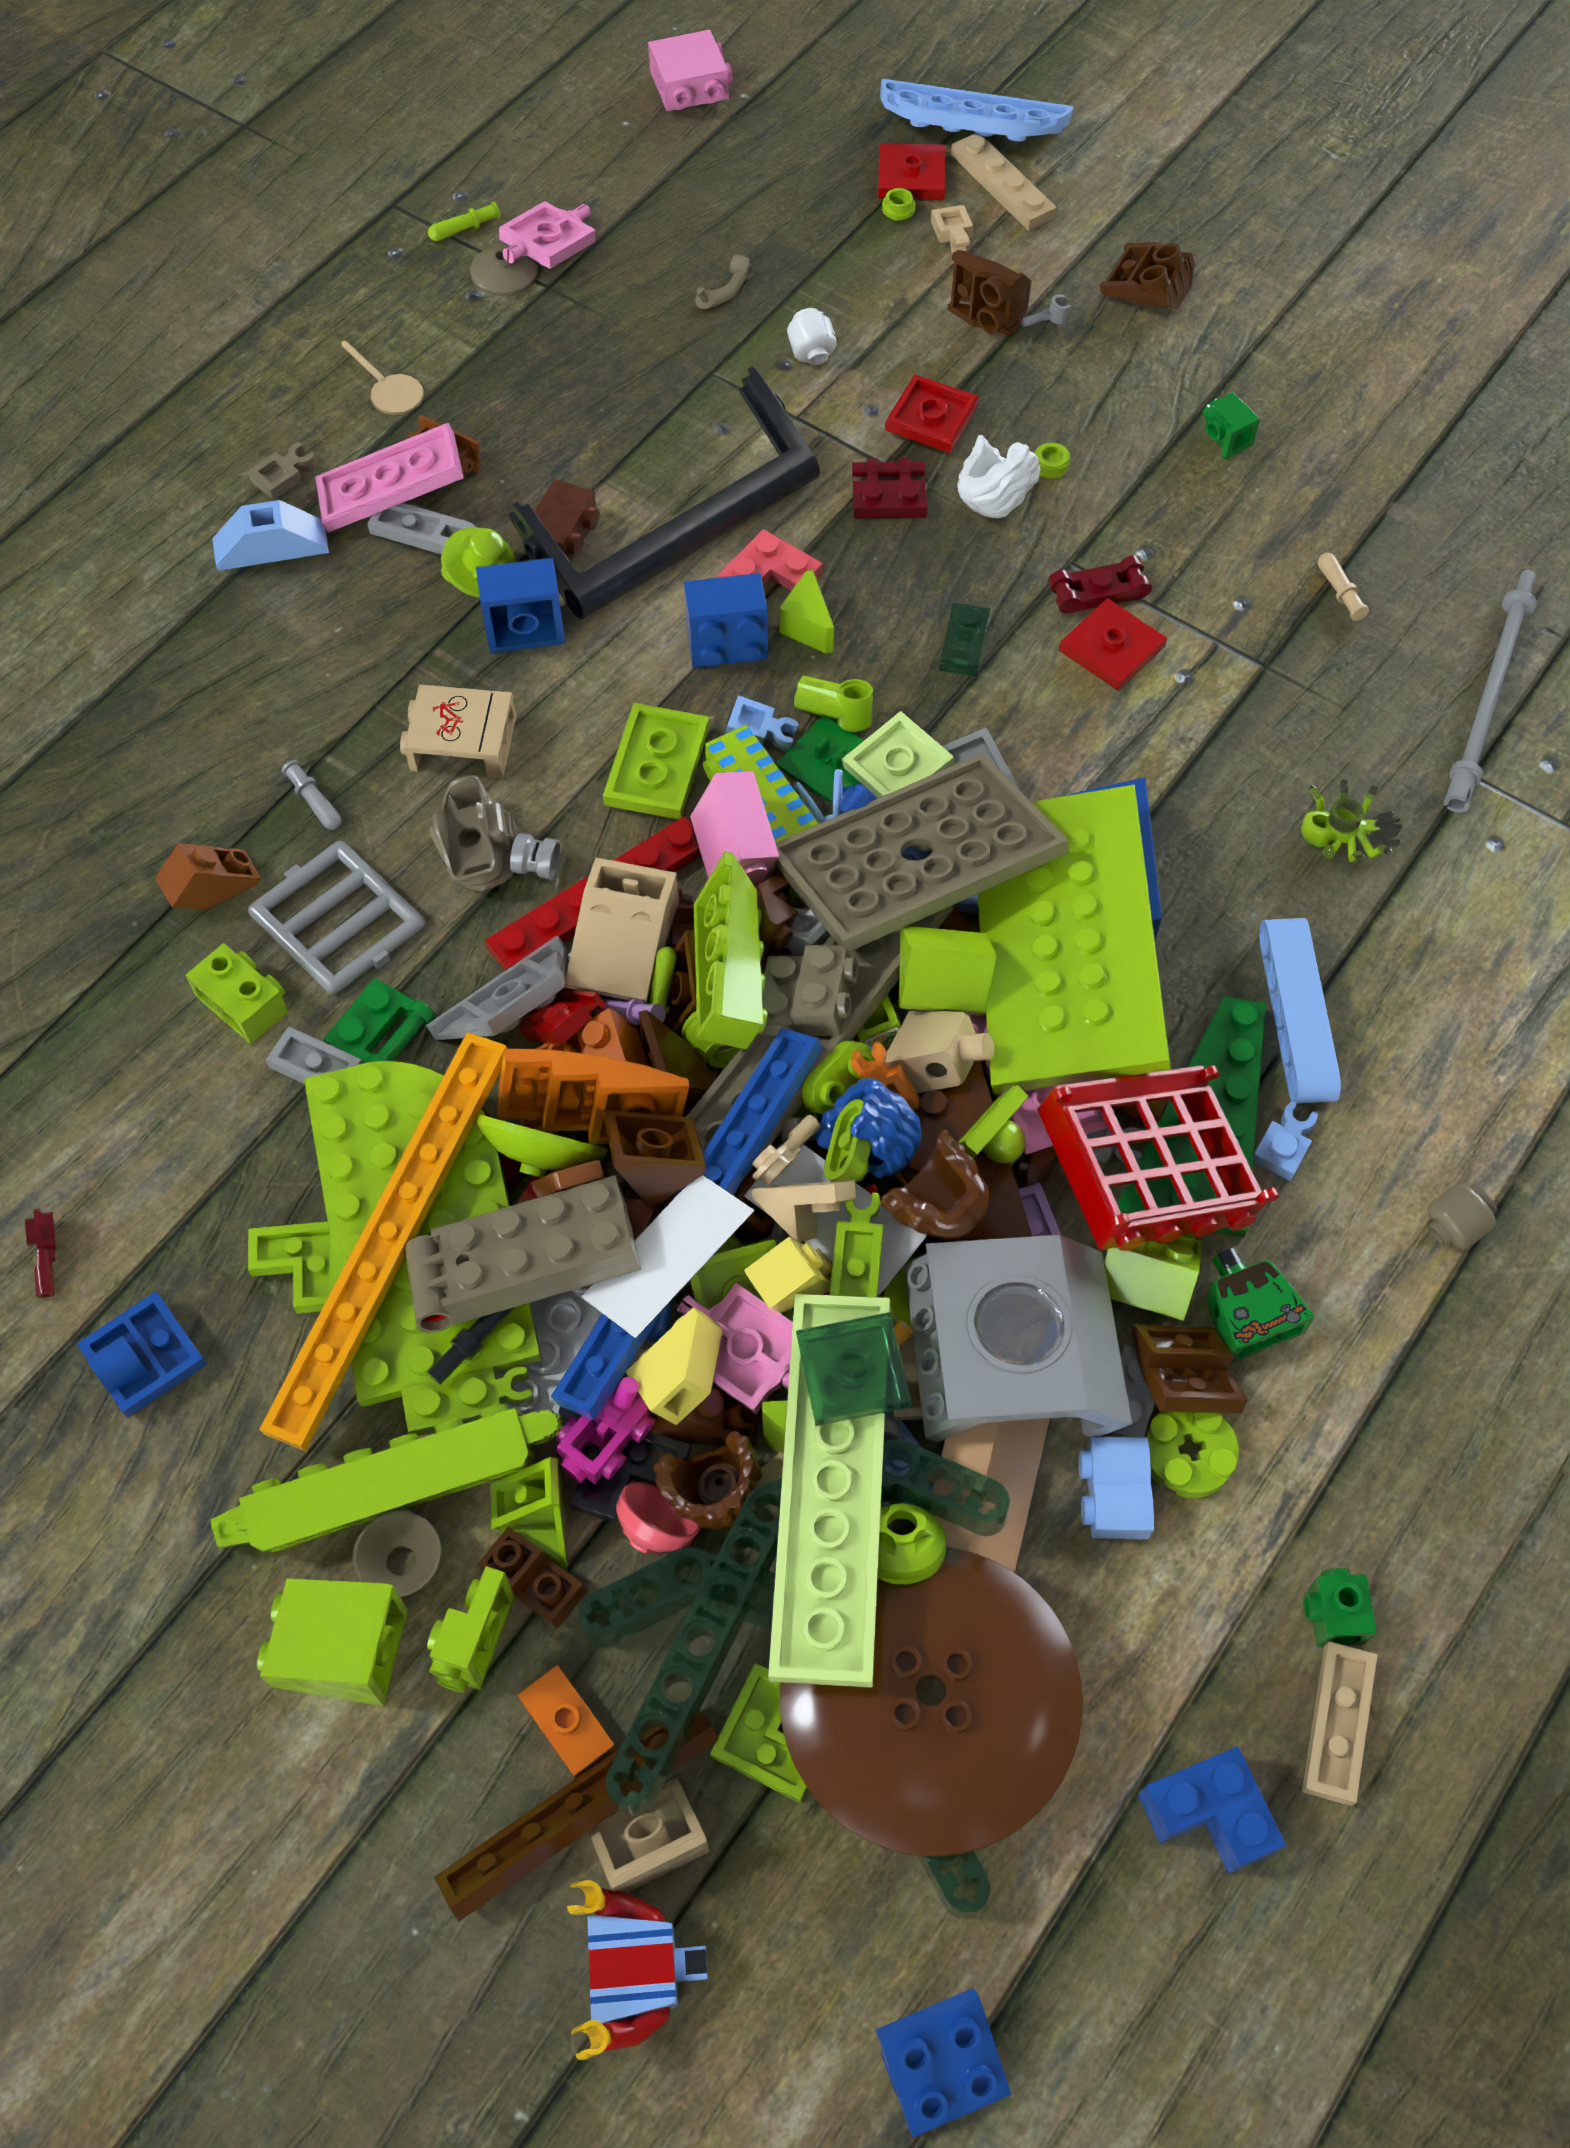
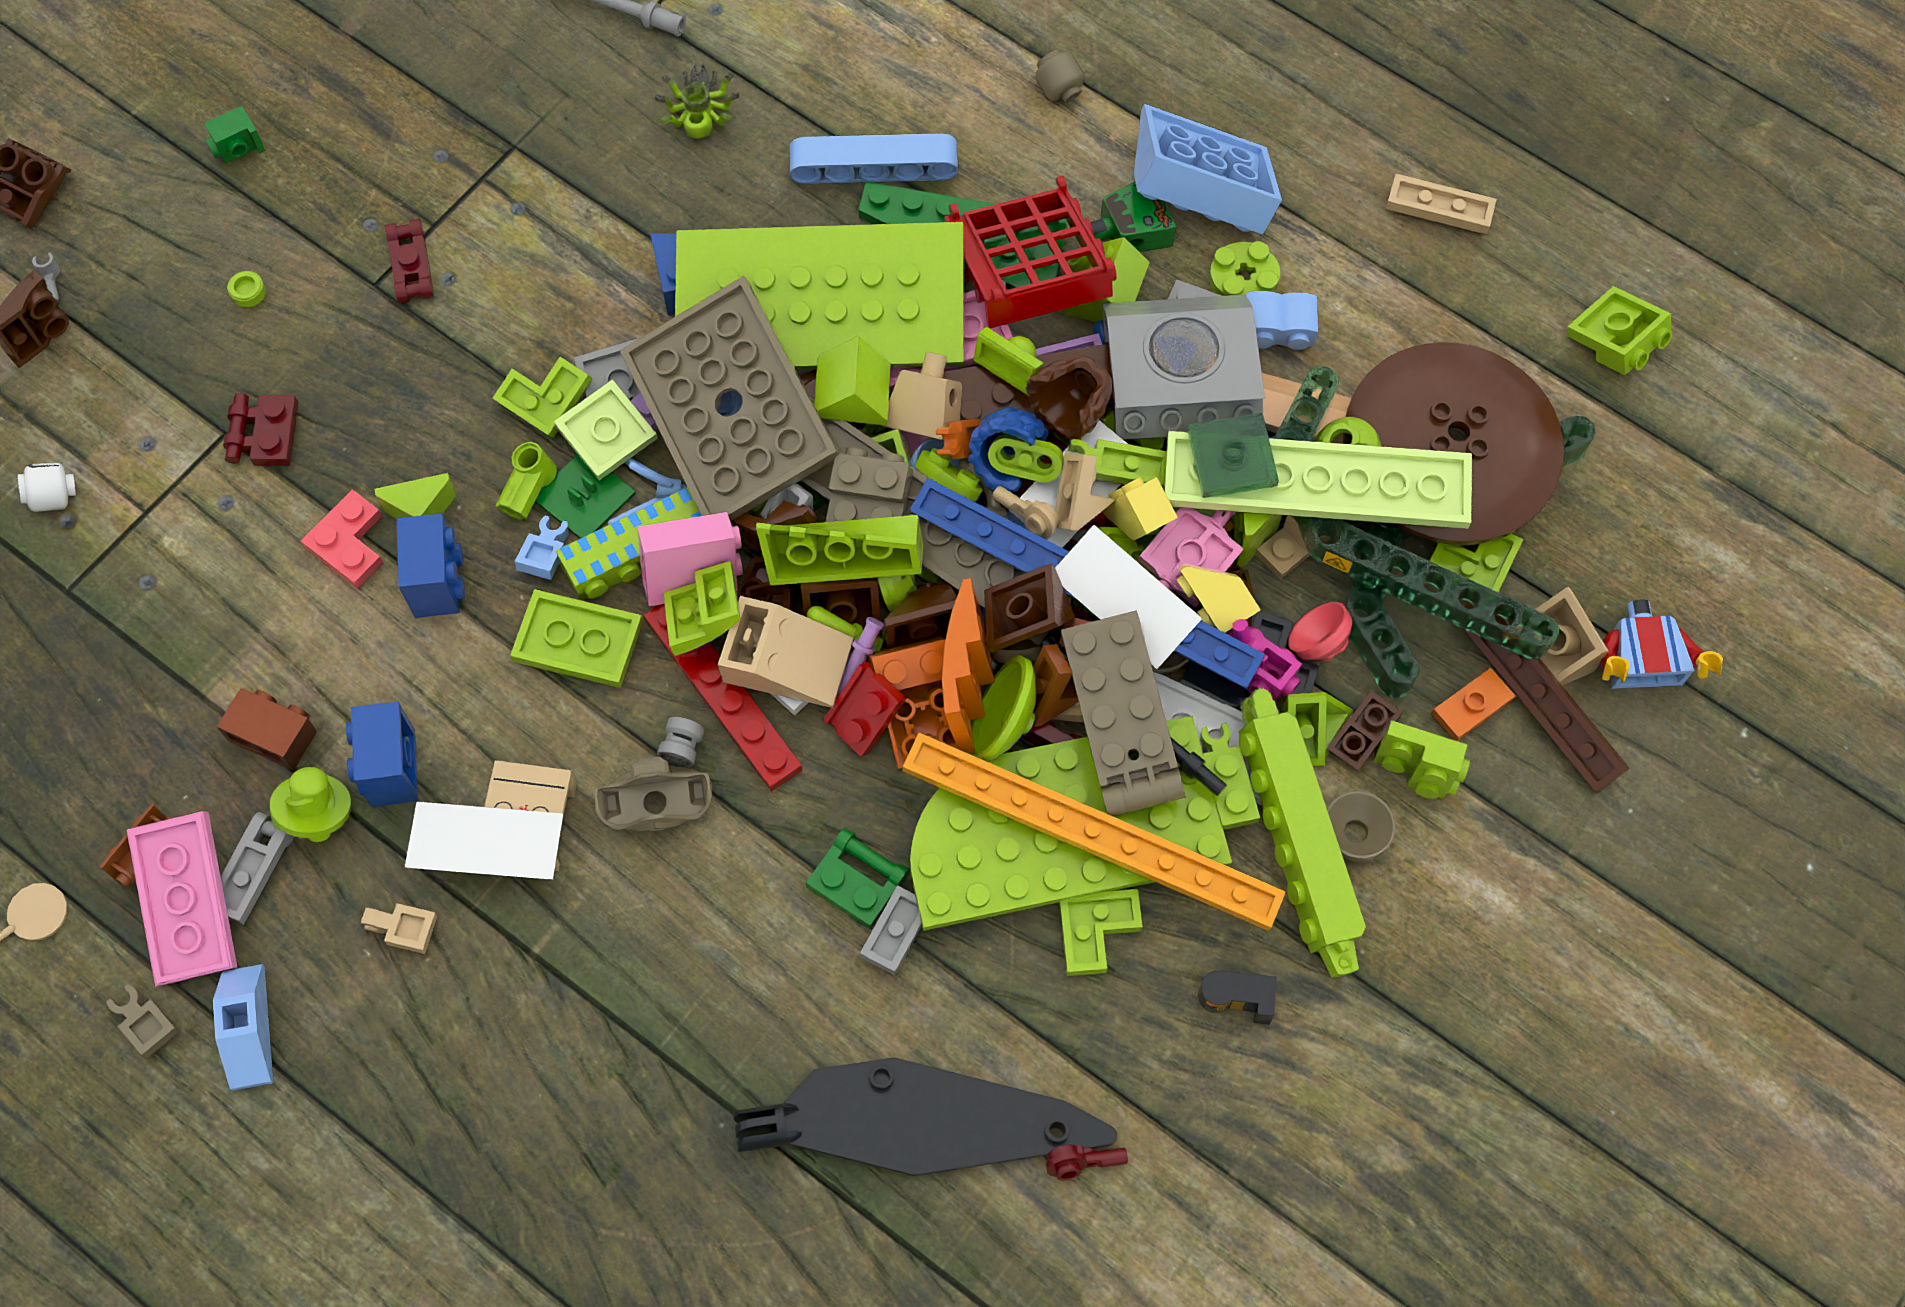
camera: 90 degrees left, 5 degrees up
blue plate [77,1291,207,1418] -> none
dark orange slope [155,843,262,910] -> none
lime brick [185,943,288,1045] -> none
light grey bar [248,841,425,995] -> none
lime slope [257,1578,408,1706] -> none
light grey piece [281,760,342,830] -> none
light grey wing [426,936,567,1040] -> none
black piece [508,366,820,620] -> none
reddish brown hair [652,1431,762,1530] -> none
blue bar [831,783,877,814] -> none
blue plate [875,1988,1012,2138] -> none
red plate [885,374,980,453] -> none
clear green plate [939,602,990,677] -> none
white hair [957,435,1041,519] -> none
red plate [1059,598,1167,691] -> none
reddish brown slope [1132,1324,1248,1414] -> none
blue brick [1138,1746,1286,1874] -> none
light blue plate [1253,1101,1318,1182] -> none
green brick [1303,1568,1377,1647] -> none
tan piece [1318,553,1369,621] -> none
none -> tan plate [361,903,437,954]
none -> white sticker [405,802,563,880]
none -> lime plate [492,357,593,438]
none -> lime slope [663,561,740,656]
none -> black wing [733,1057,1117,1176]
none -> light blue slope [1134,104,1282,235]
none -> black leg [1198,971,1277,1025]
none -> lime plate [1567,286,1673,375]

